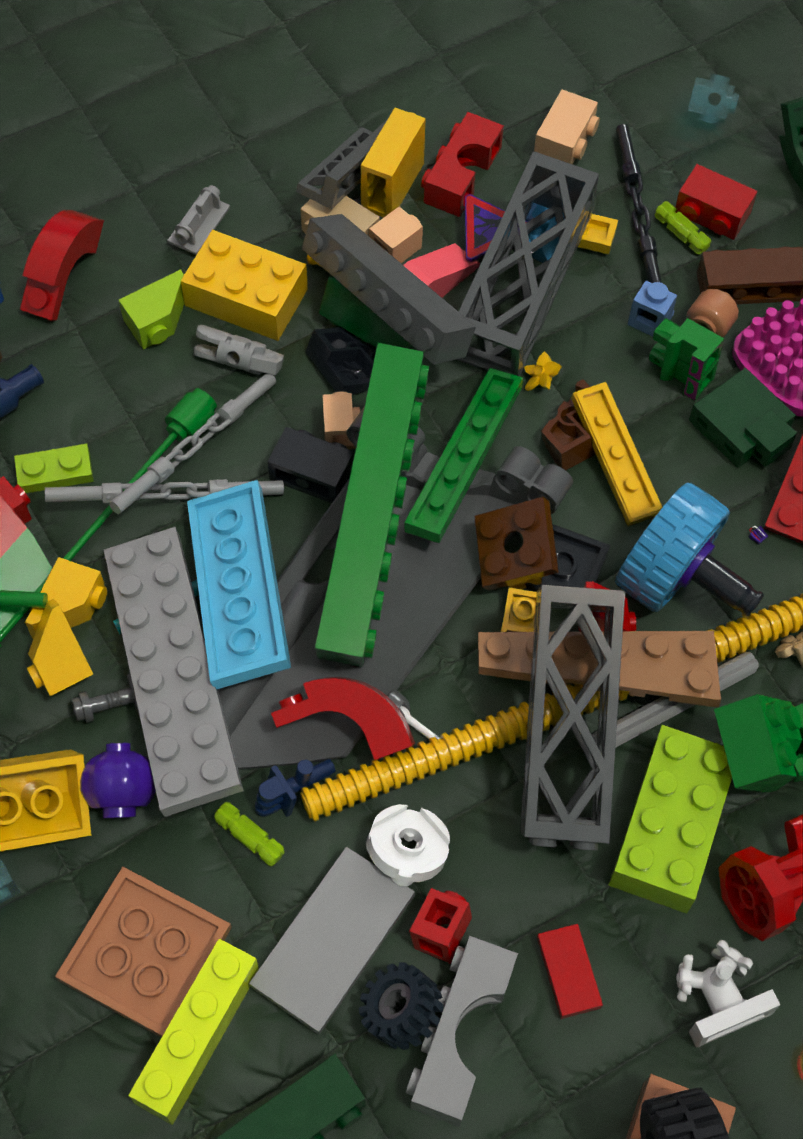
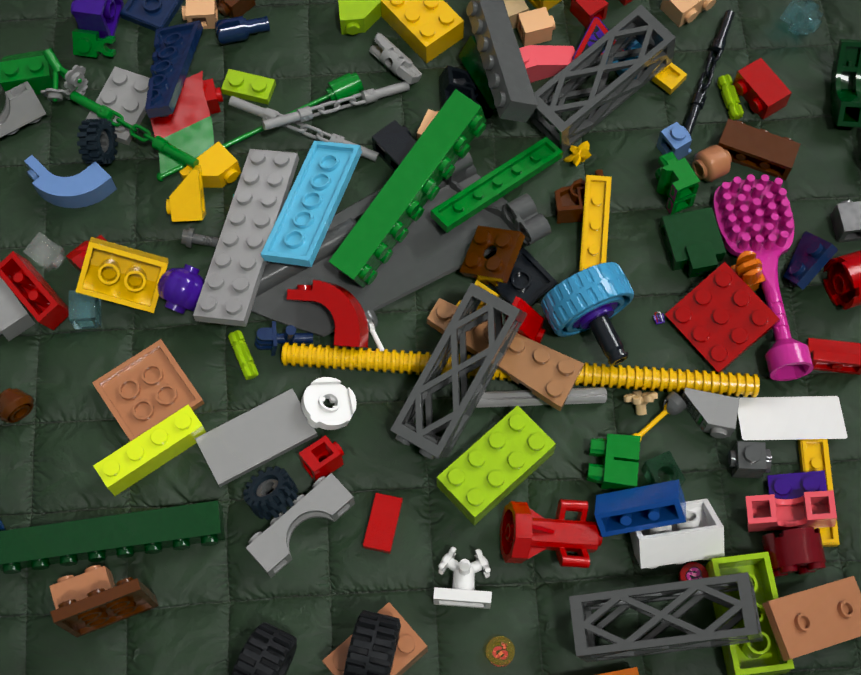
camera: 30 degrees right, 5 degrees up
green slope [714,694,802,793] -> none

